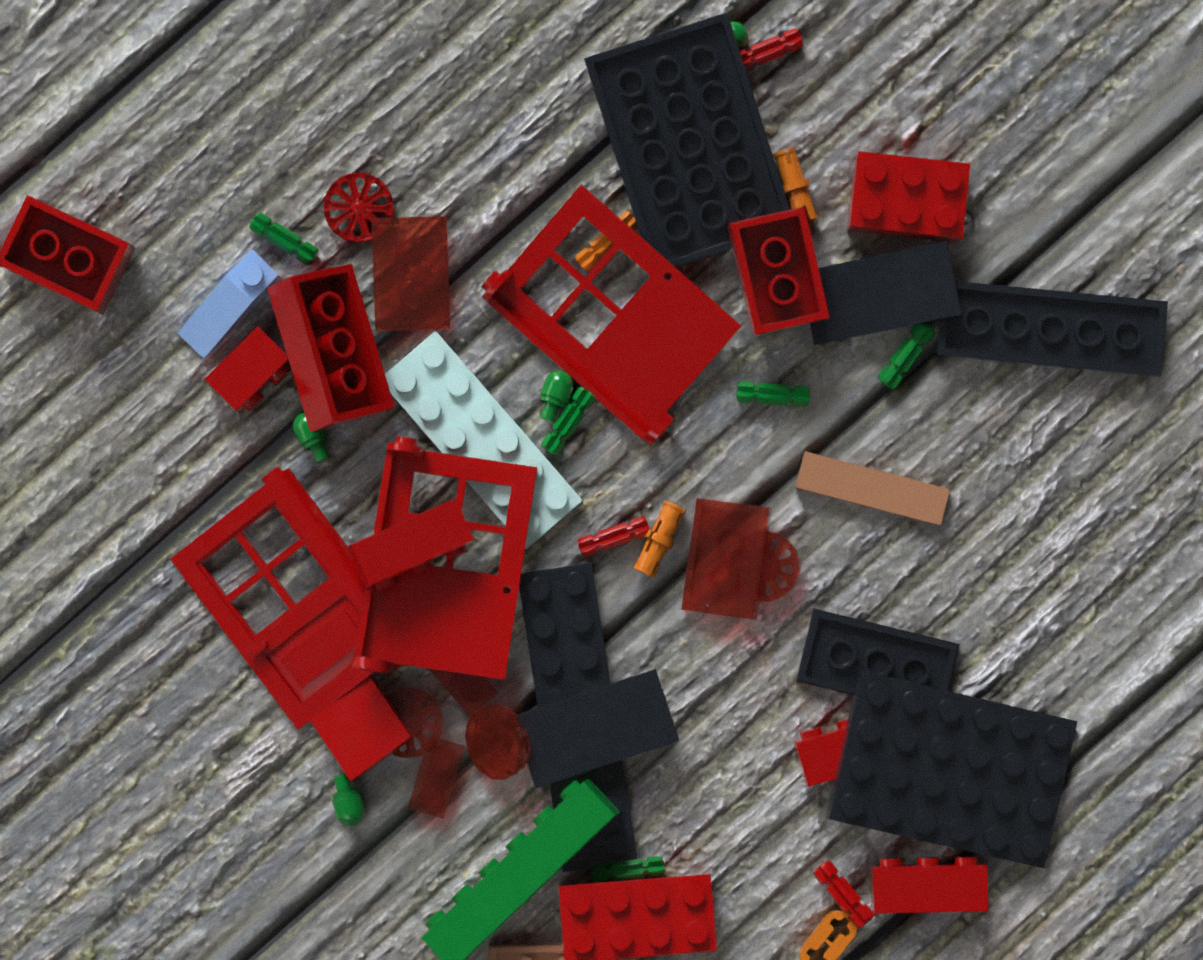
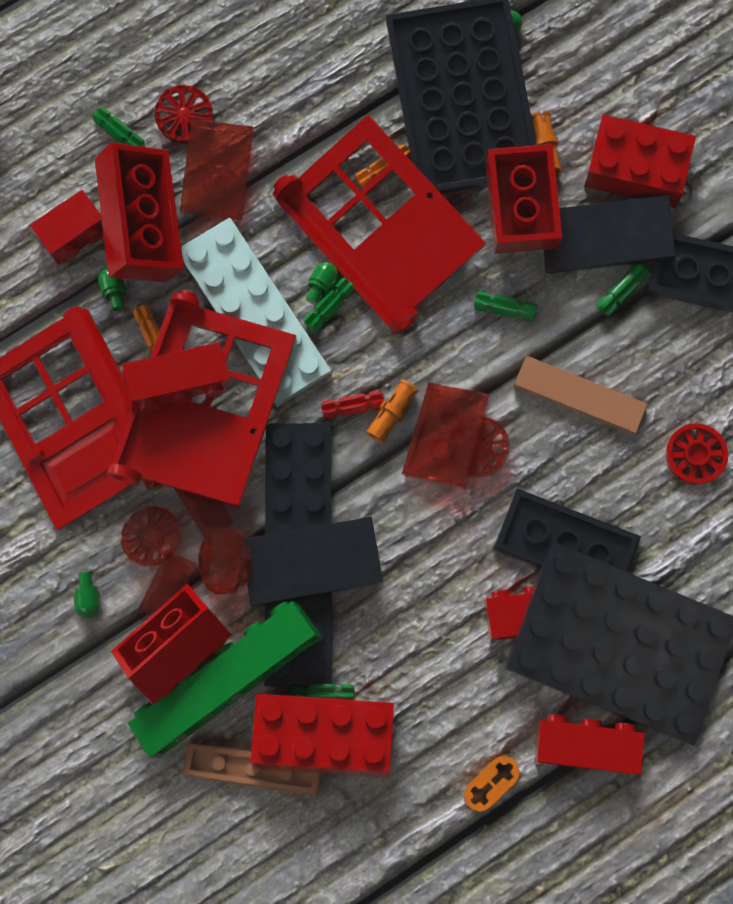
camera: 15 degrees right, 10 degrees down
light blue slope [178,249,283,359] -> none
red tile [310,676,414,782] -> none
red axle [740,28,804,71] -> none
red axle [813,861,874,928] -> none
none -> red brick [111,584,232,705]
none -> orange axle [133,305,160,353]
none -> red wheel [665,423,728,485]

